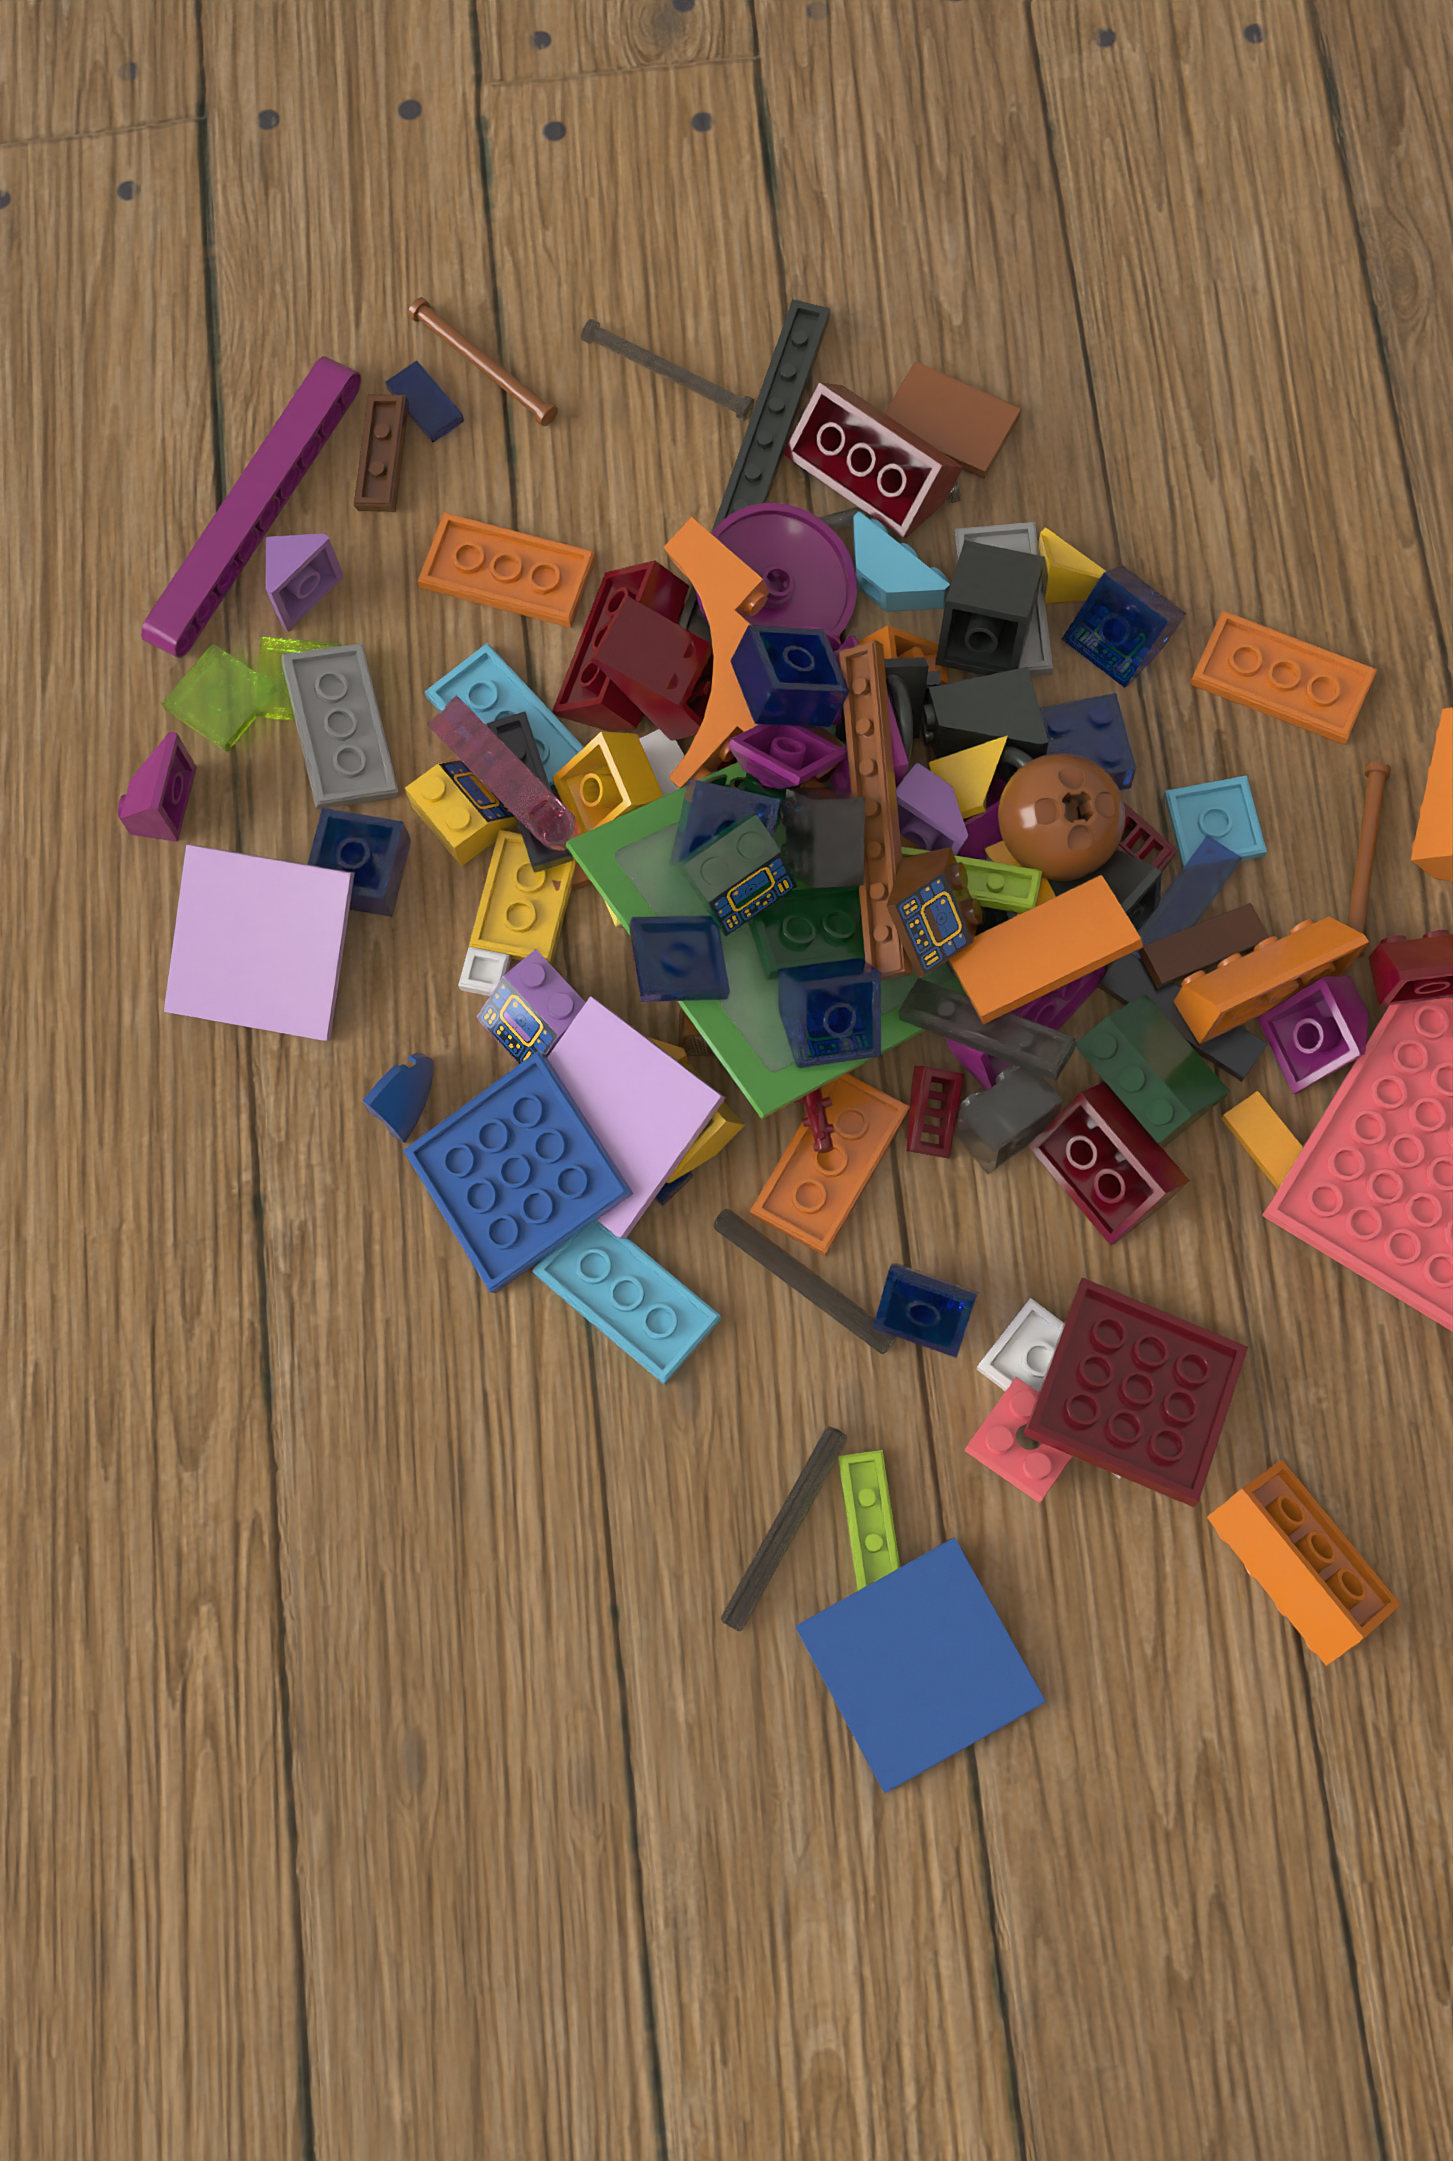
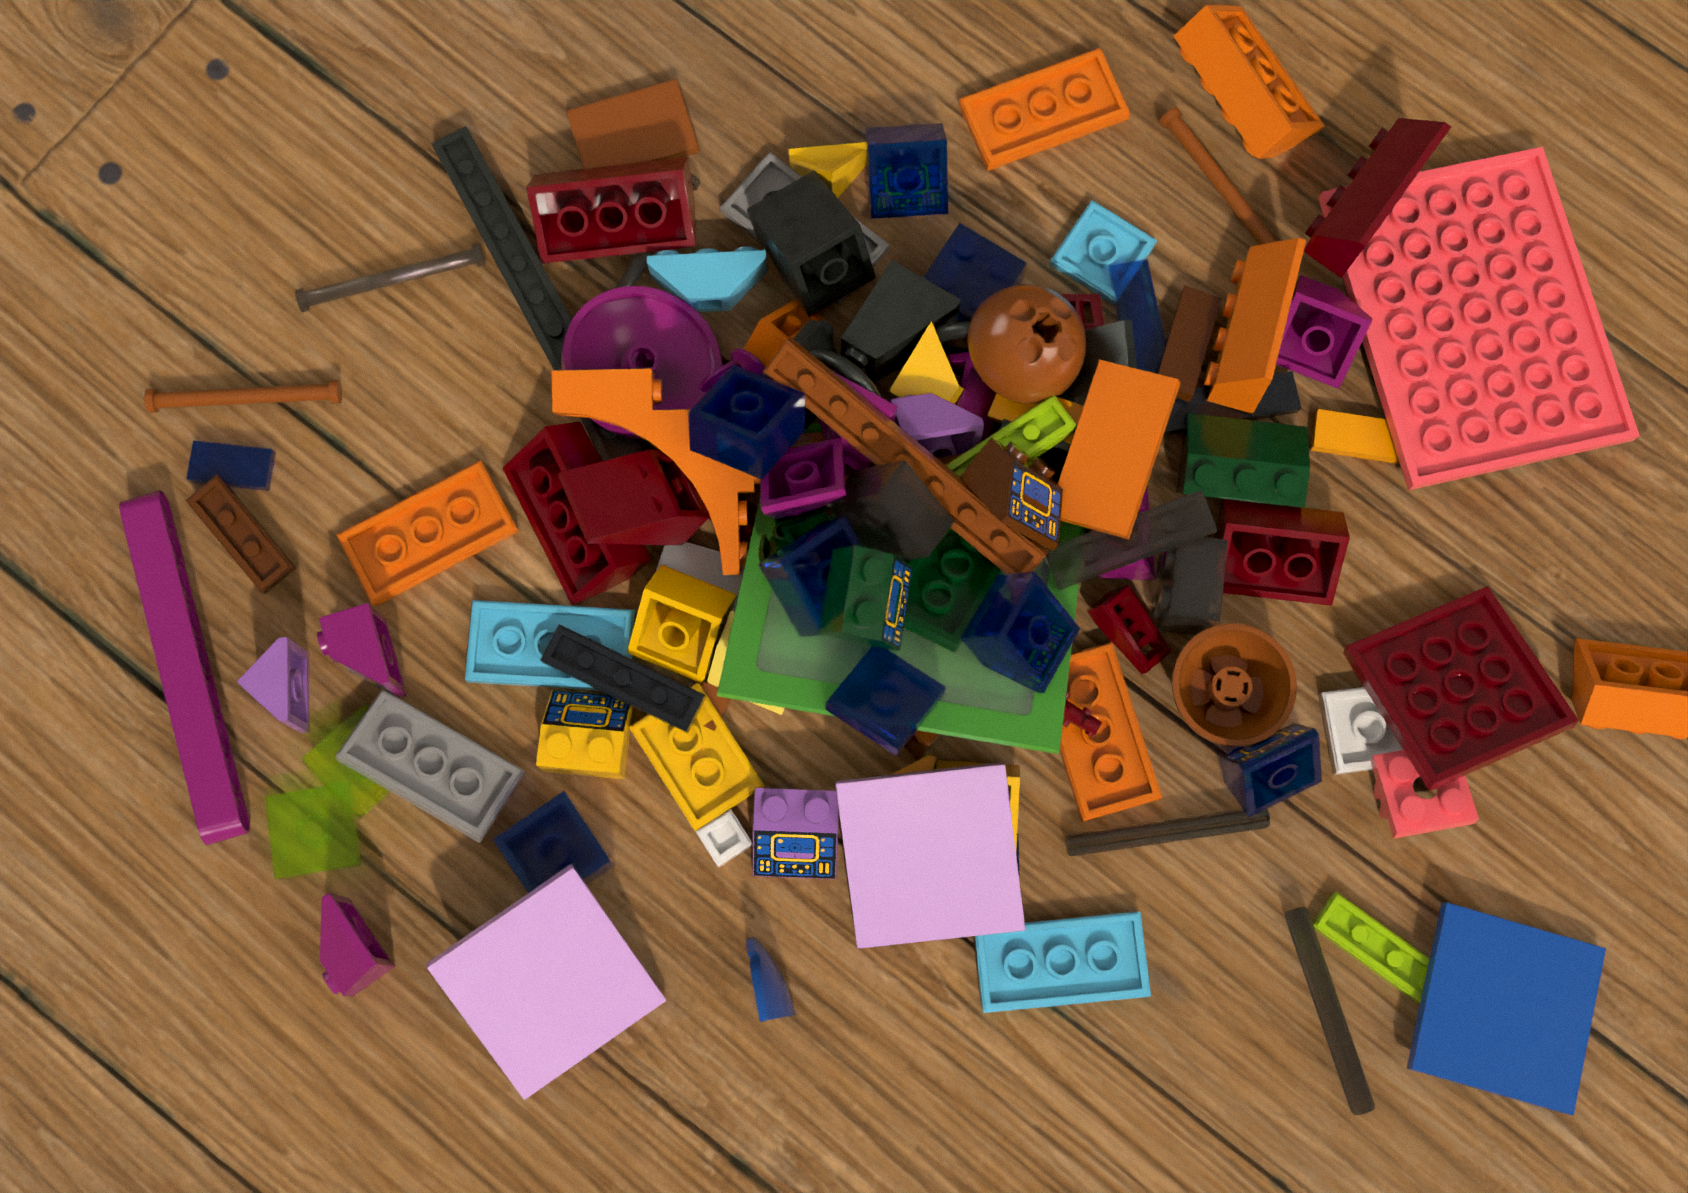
camera: 55 degrees left, 5 degrees up
blue tile [403,1051,634,1293] -> none
clear pink piece [427,695,579,851] -> none
none -> magenta slope [317,603,407,698]
none -> dark orange piece [1172,623,1297,747]

